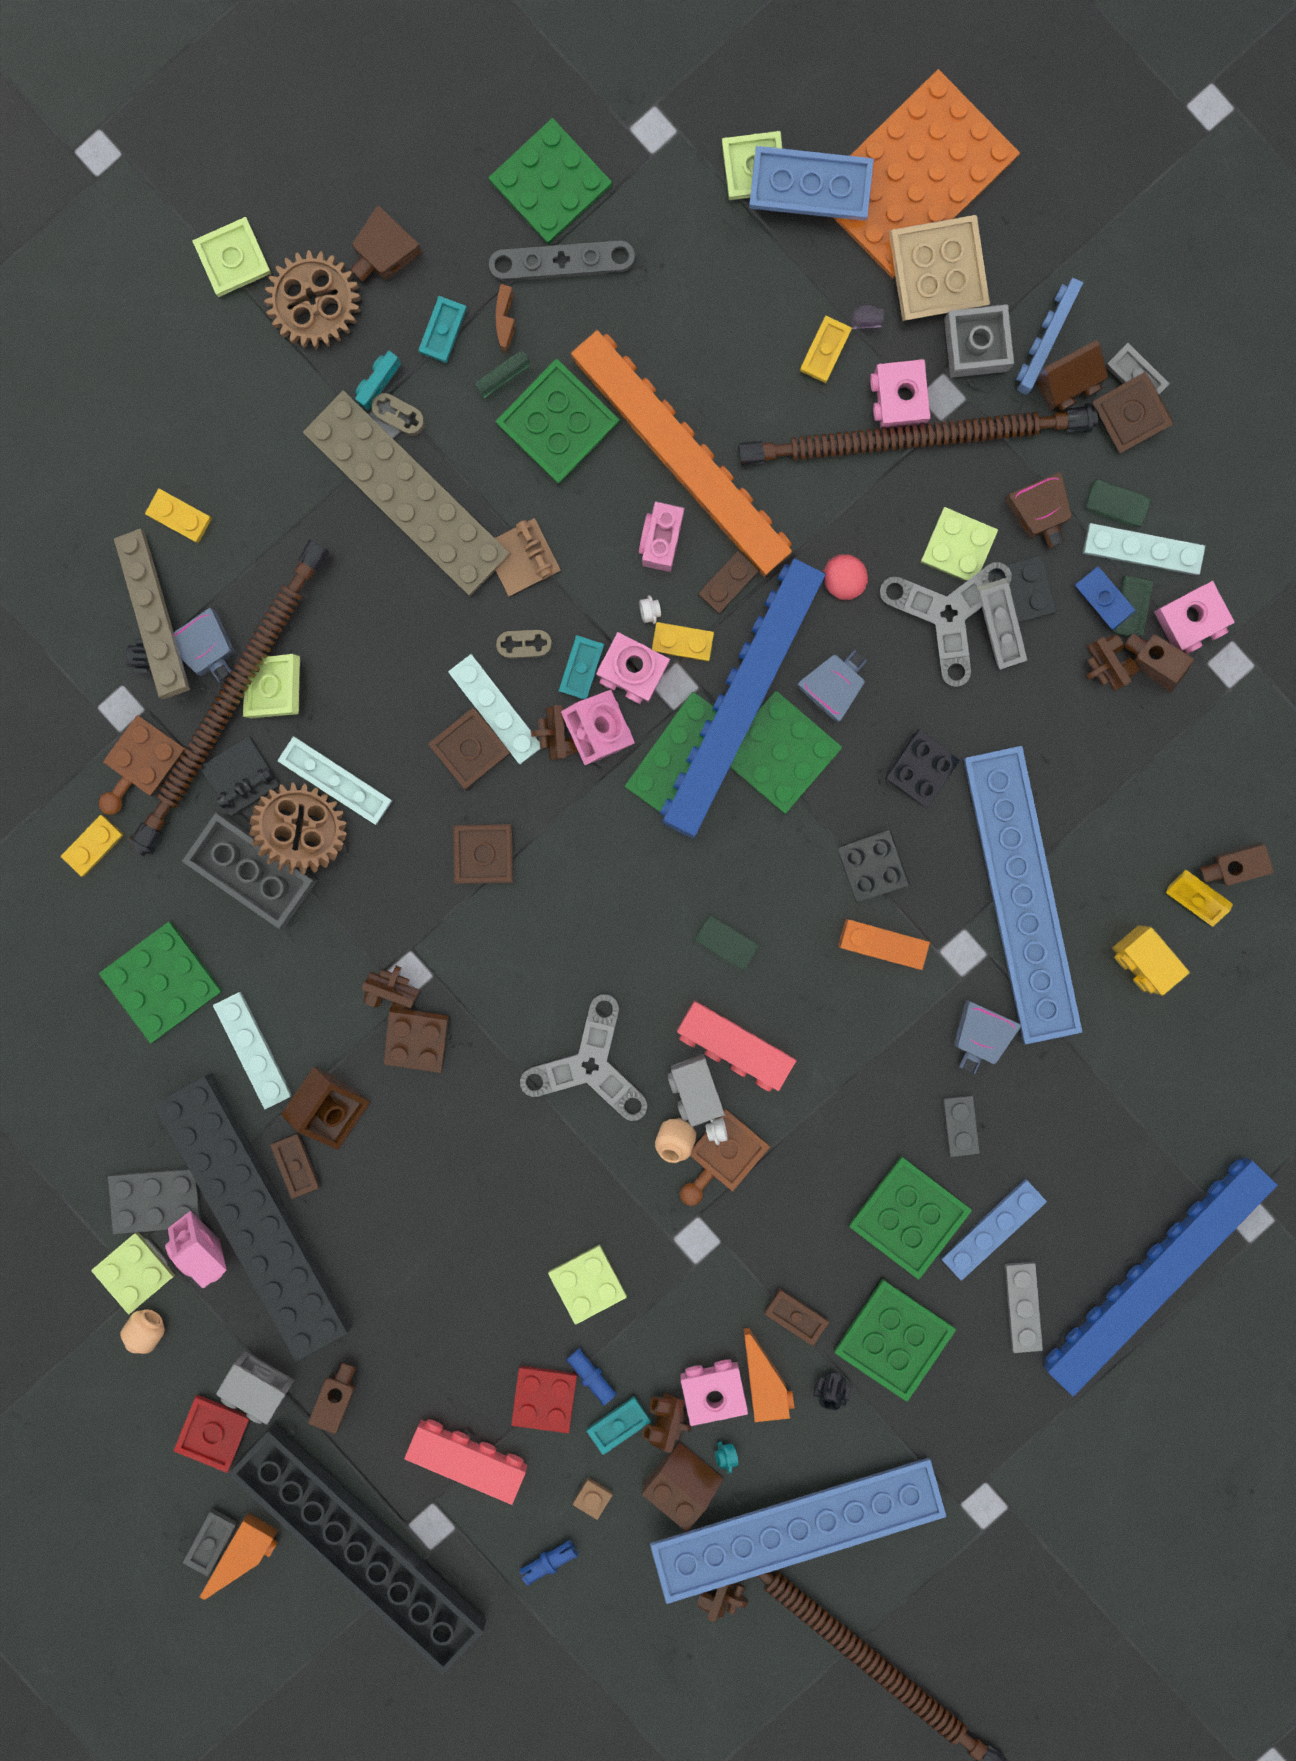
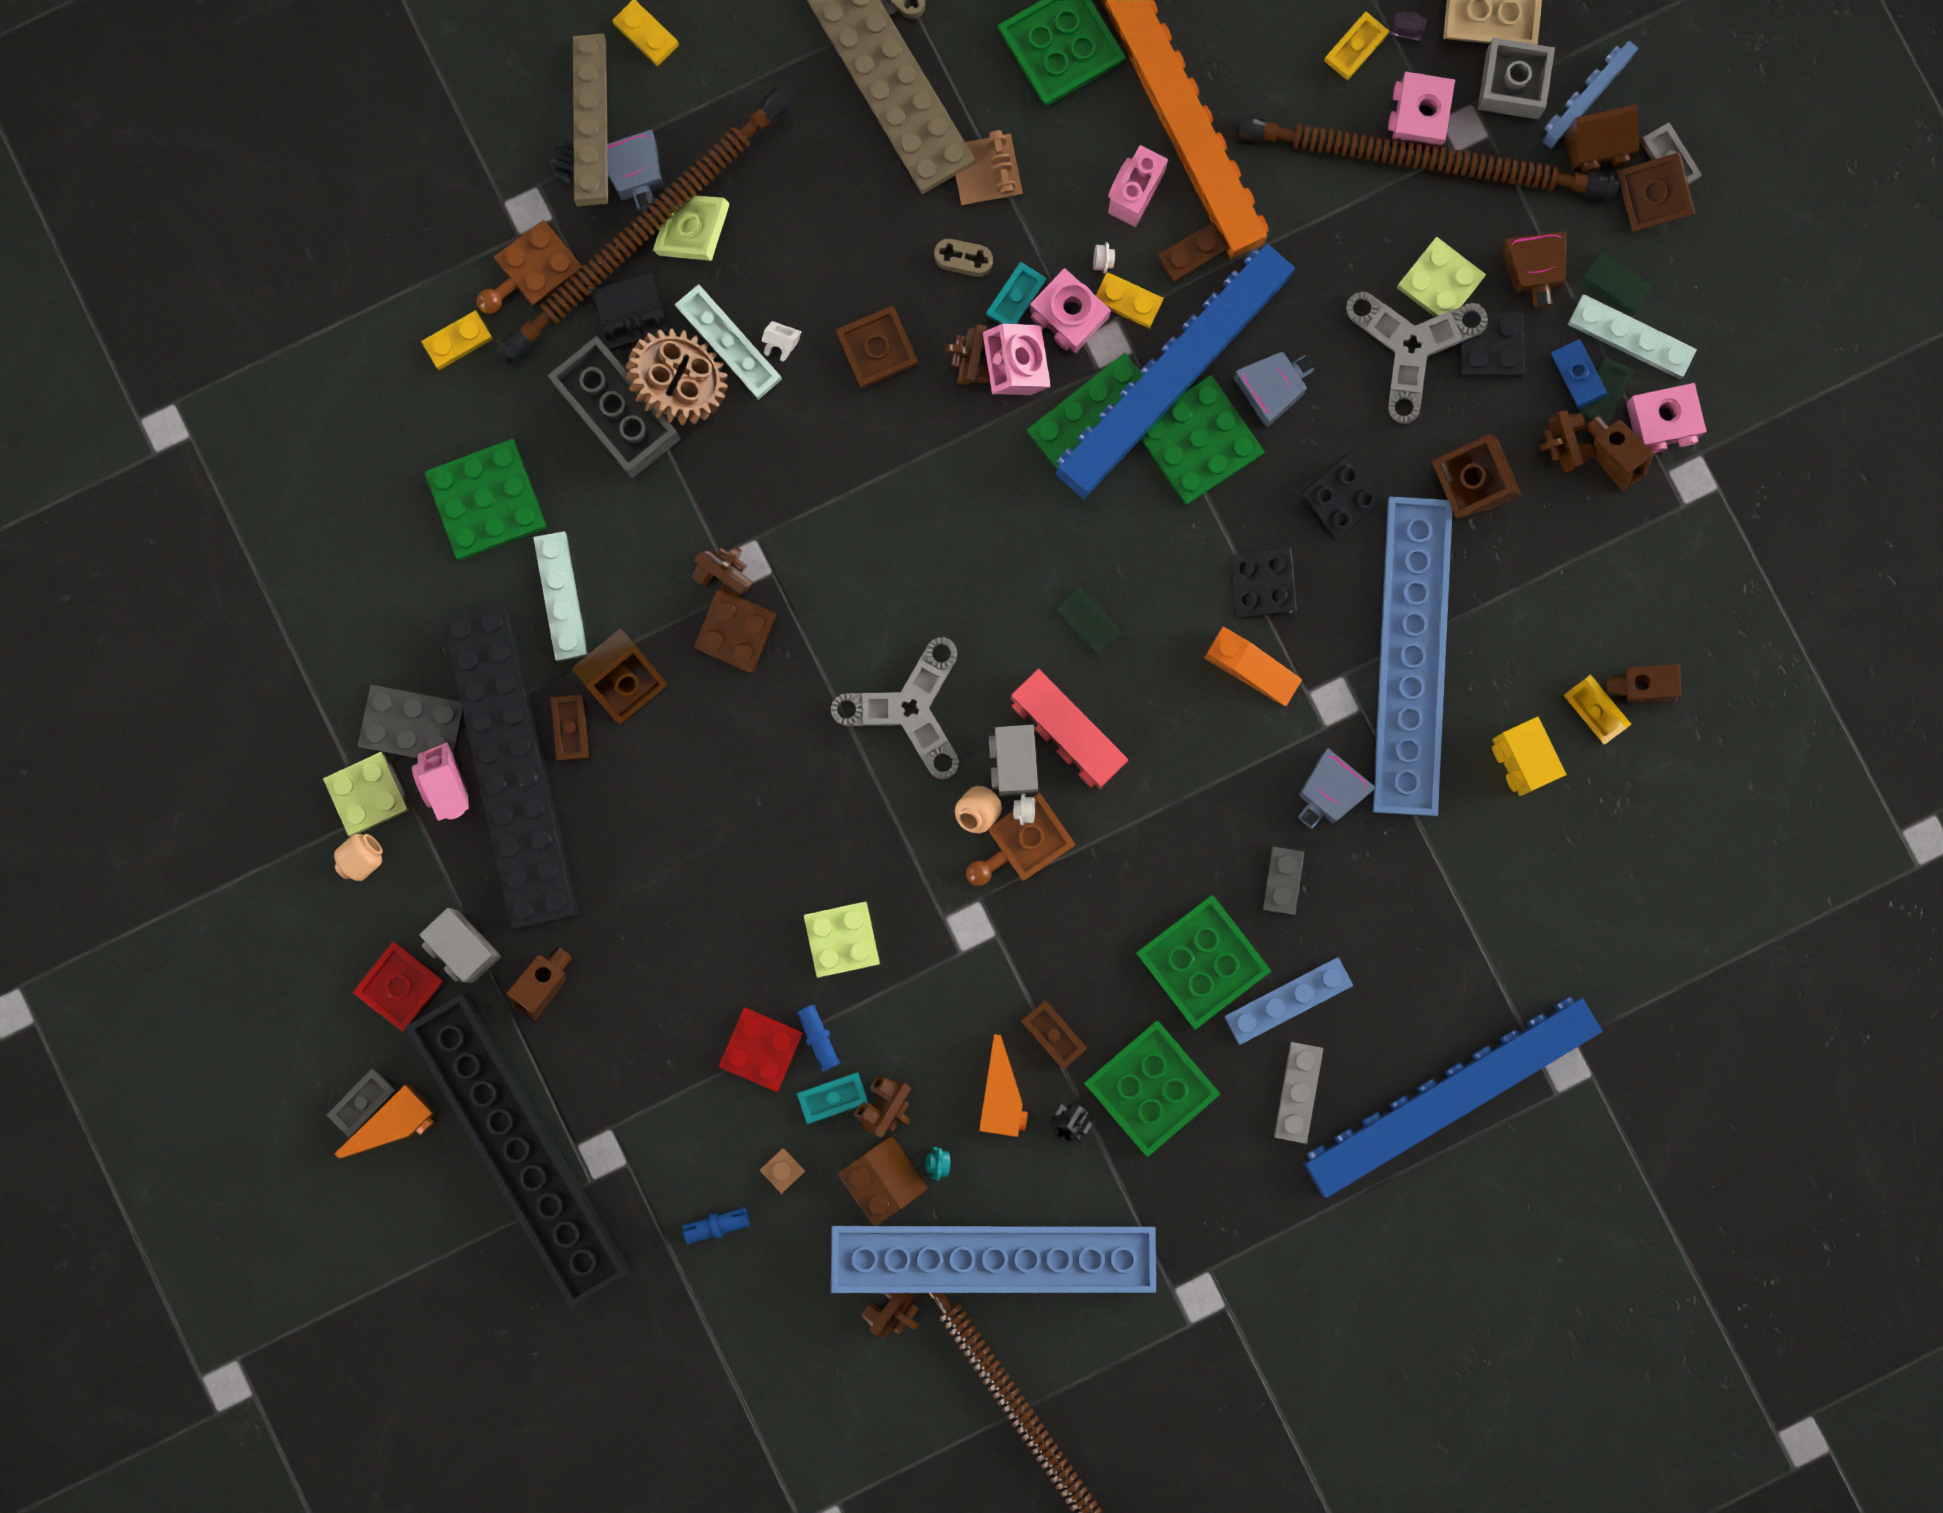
camera: 20 degrees right, 5 degrees down
coral brick [404,1419,527,1505] -> none
light aqua plate [448,654,541,765] -> none
reddish brown plate [453,824,513,884] -> none
bright pink brick [681,1360,748,1426] -> none
coral hair [823,554,868,600] -> none
light grey plate [977,578,1027,670] -> none
none -> white tile [762,321,802,361]
none -> reddish brown slope [1432,434,1522,519]

